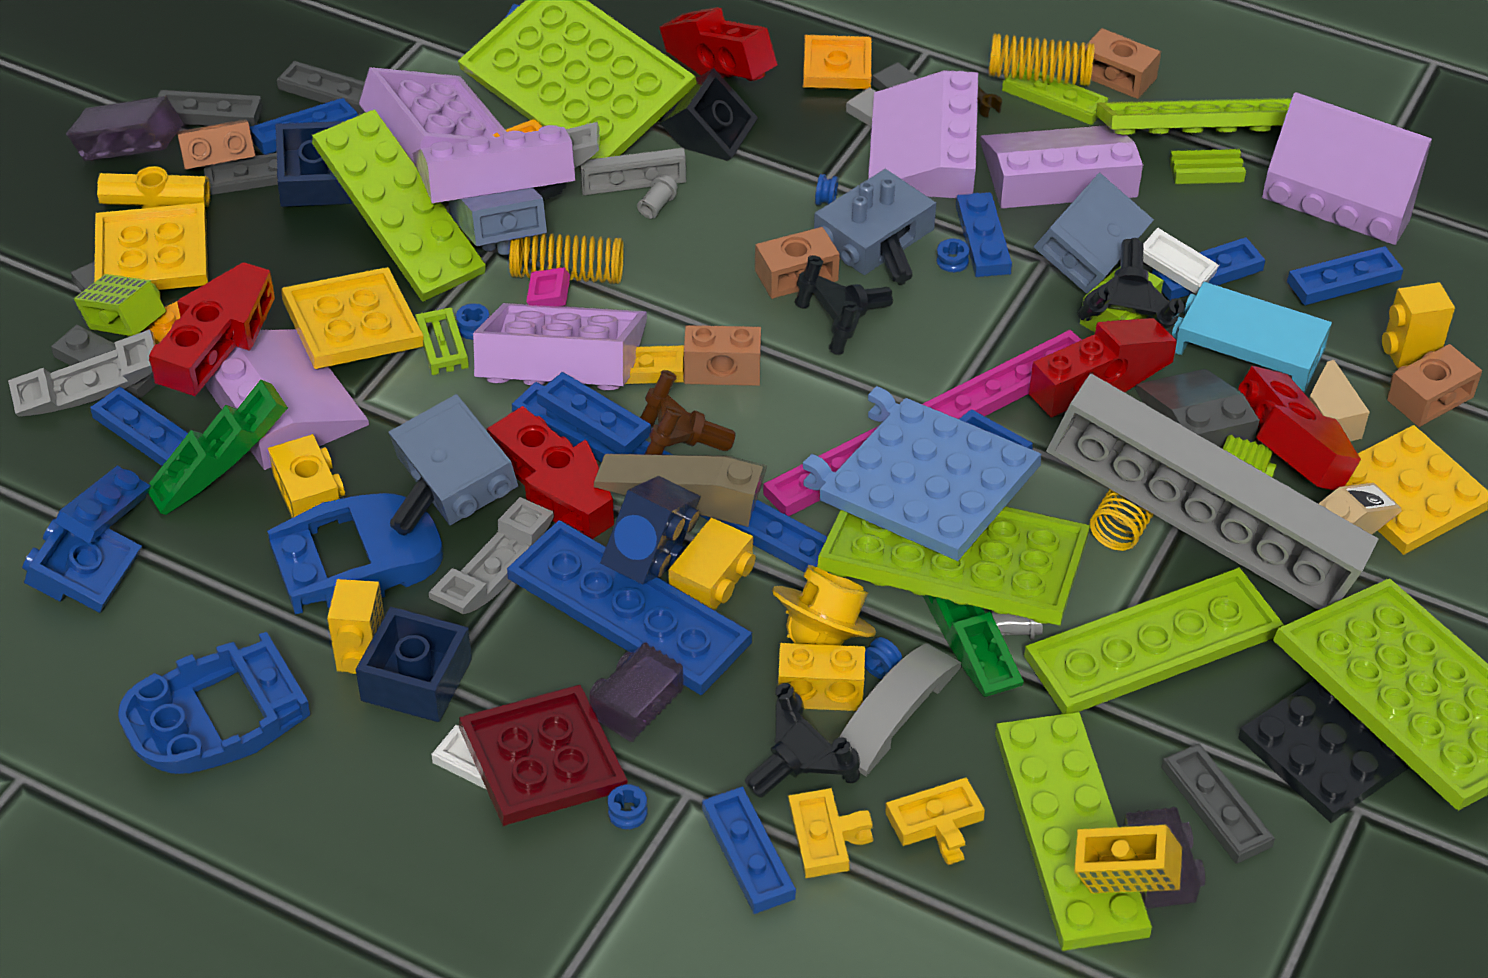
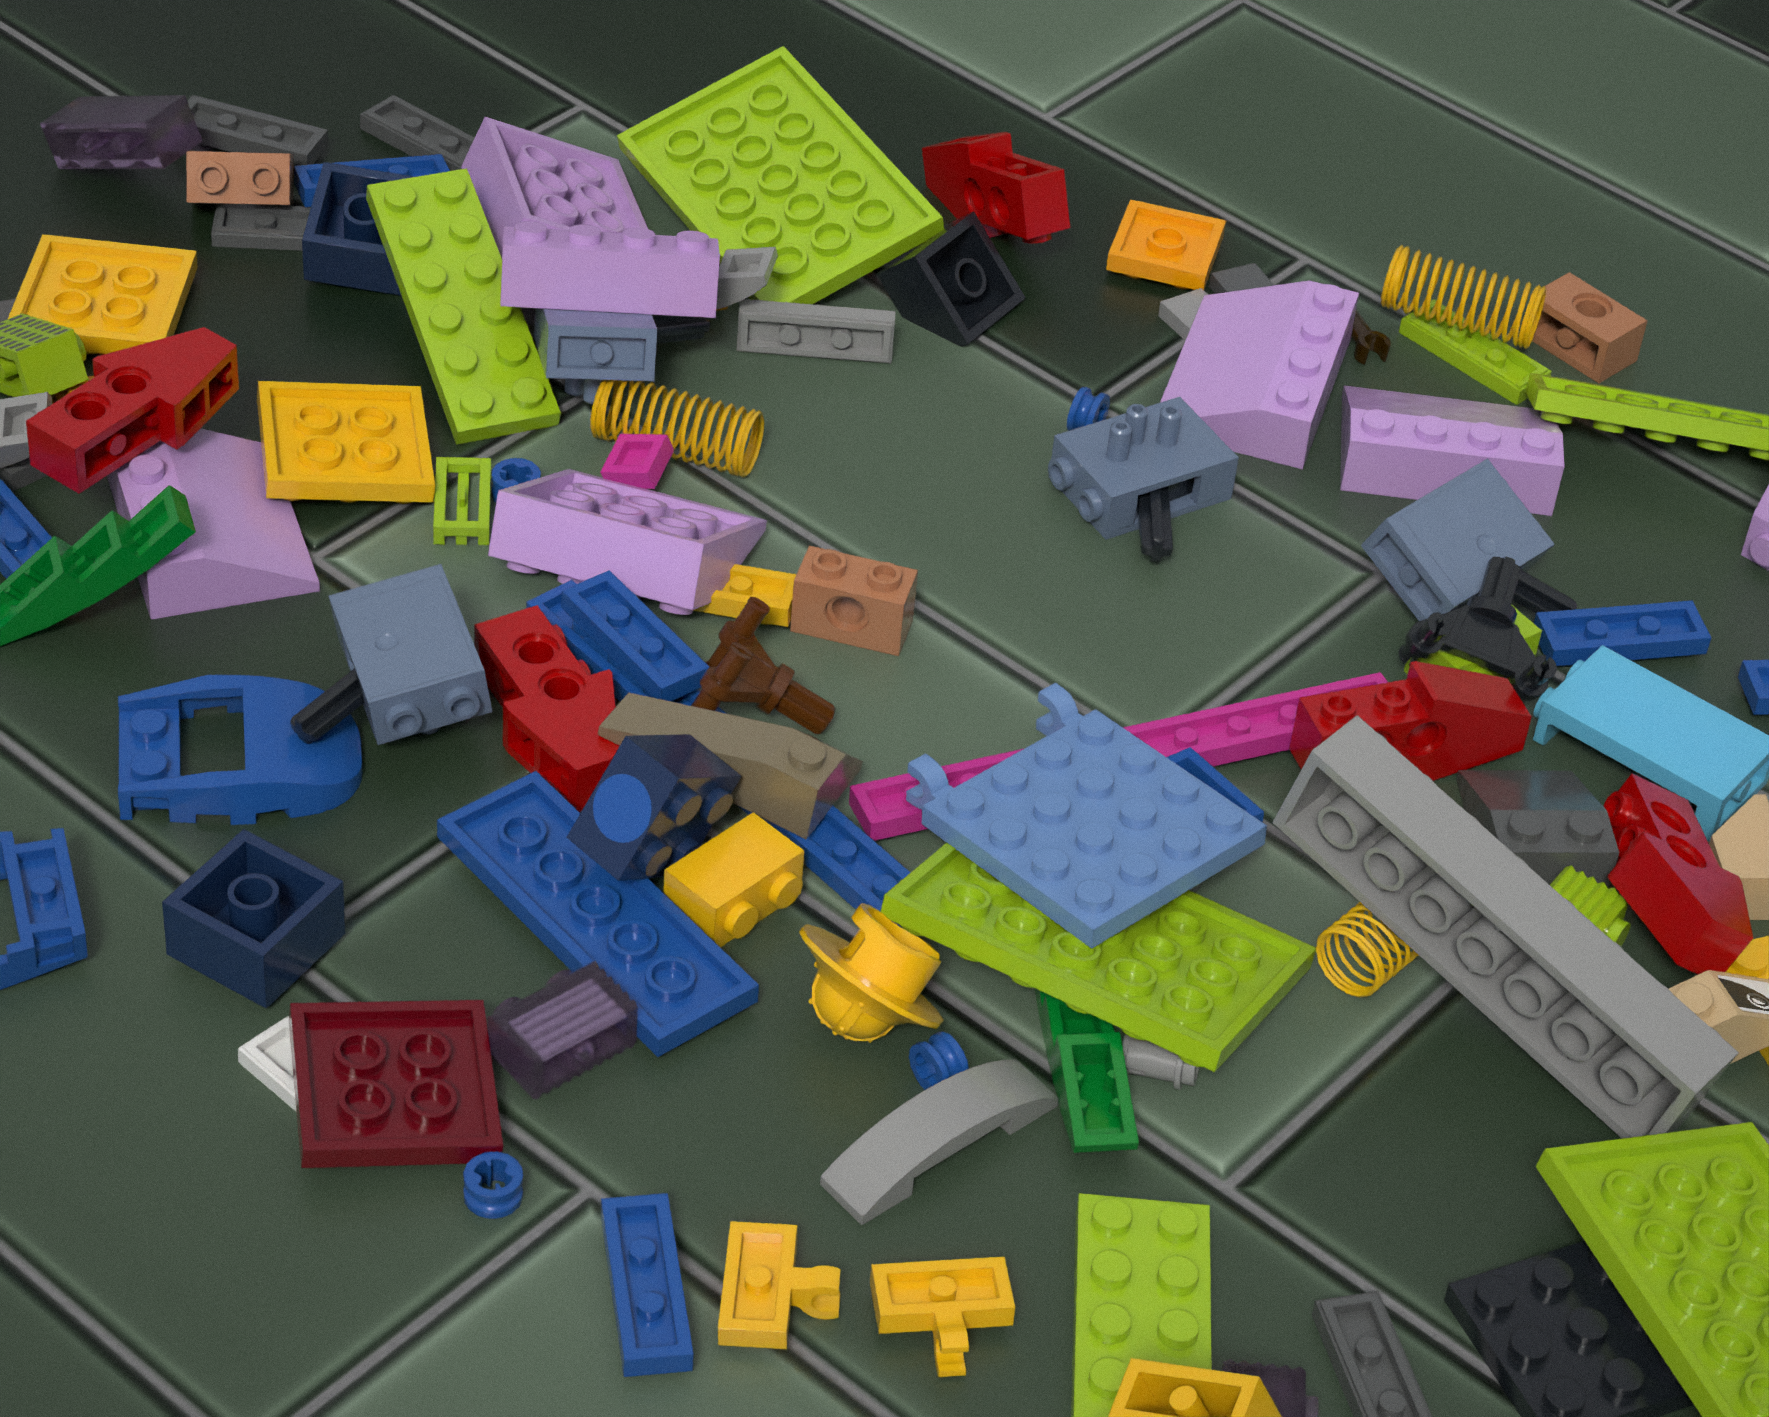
camera: 10 degrees right, 5 degrees down
yellow piece [97,166,211,208] -> none
yellow brick [268,434,345,518] -> none
yellow brick [327,579,384,674] -> none
light grey slope [429,497,554,614] -> none
light grey pin [637,175,677,219] -> none
black axle [745,683,860,798] -> none
nougat brick [755,227,840,299] -> none
yellow brick [778,643,865,711] -> none
black axle [794,255,893,355] -> none
blue bush [937,239,969,272] -> none
blue plate [956,192,1012,277] -> none
lime plate [1024,567,1284,714] -> none
white tile [1143,228,1219,295] -> none
lime tile [1169,149,1246,184] -> none

